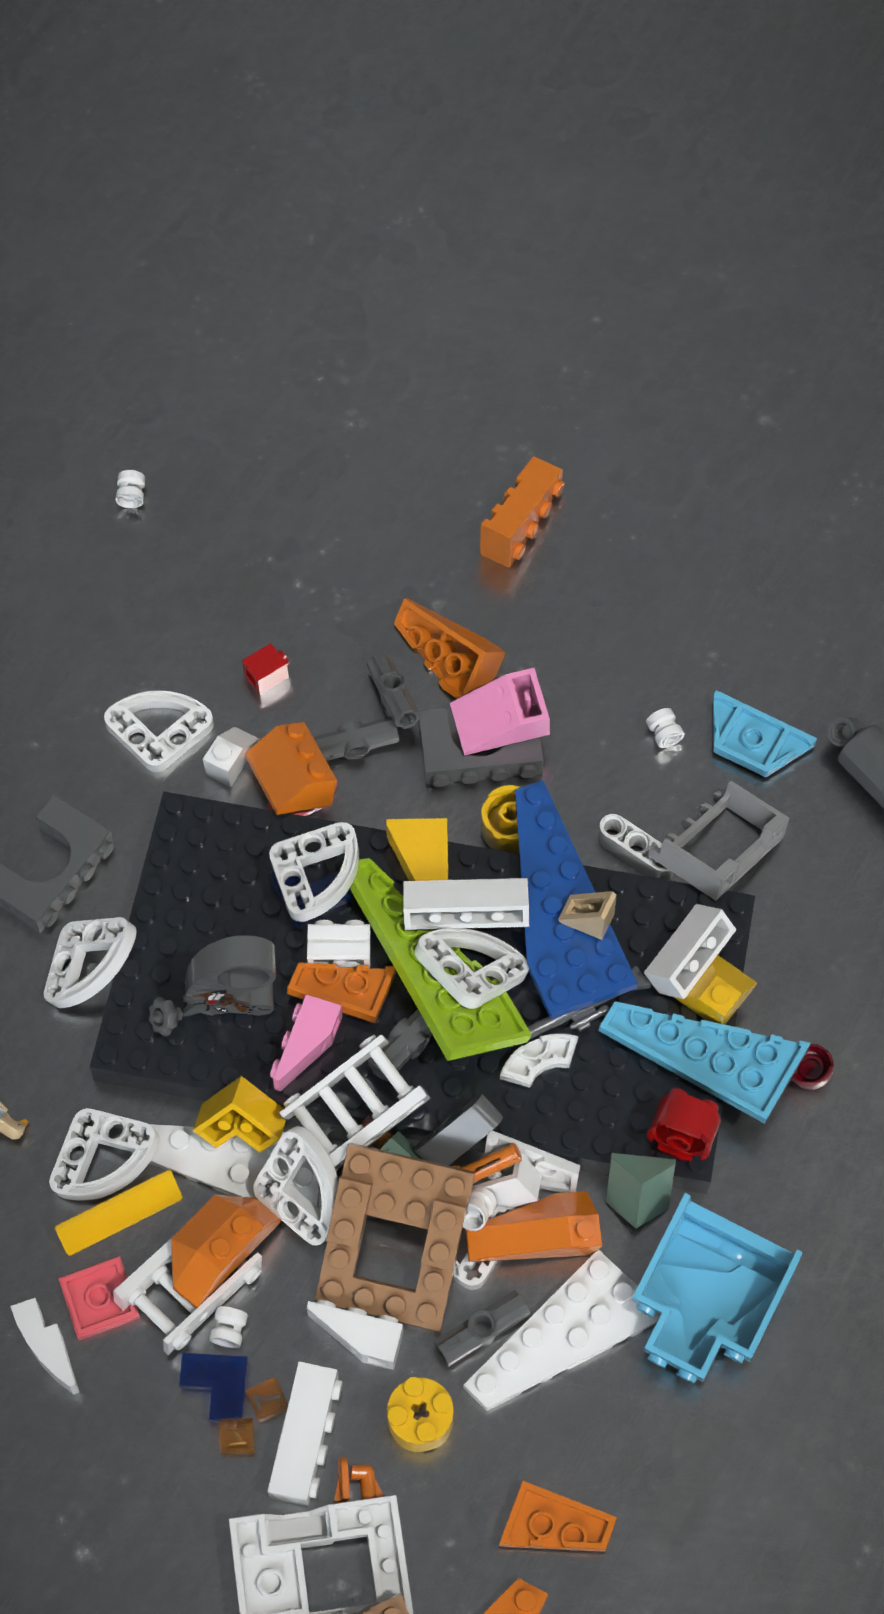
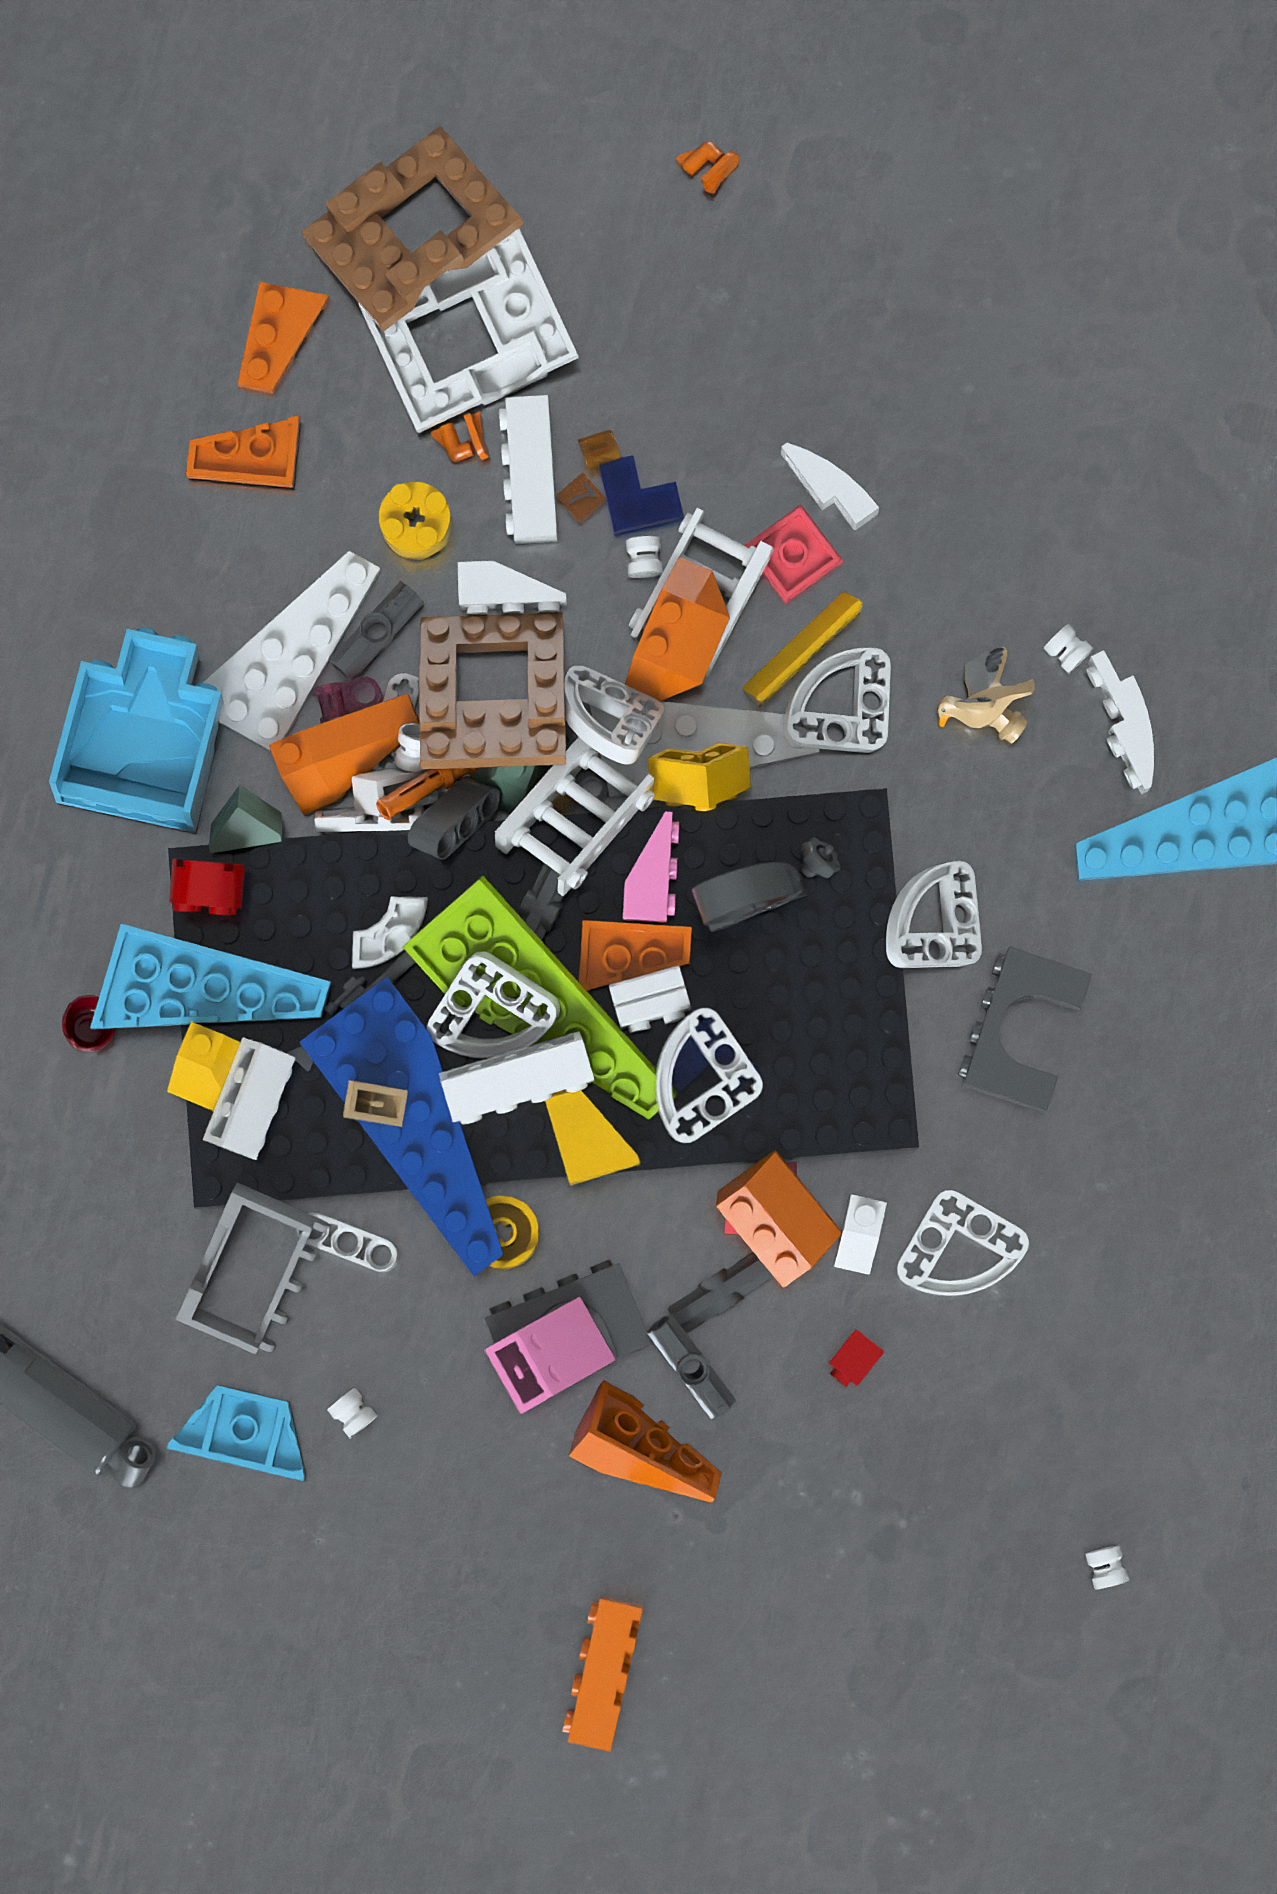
camera: 170 degrees right, 20 degrees up
none -> clear pink piece [312,677,384,724]

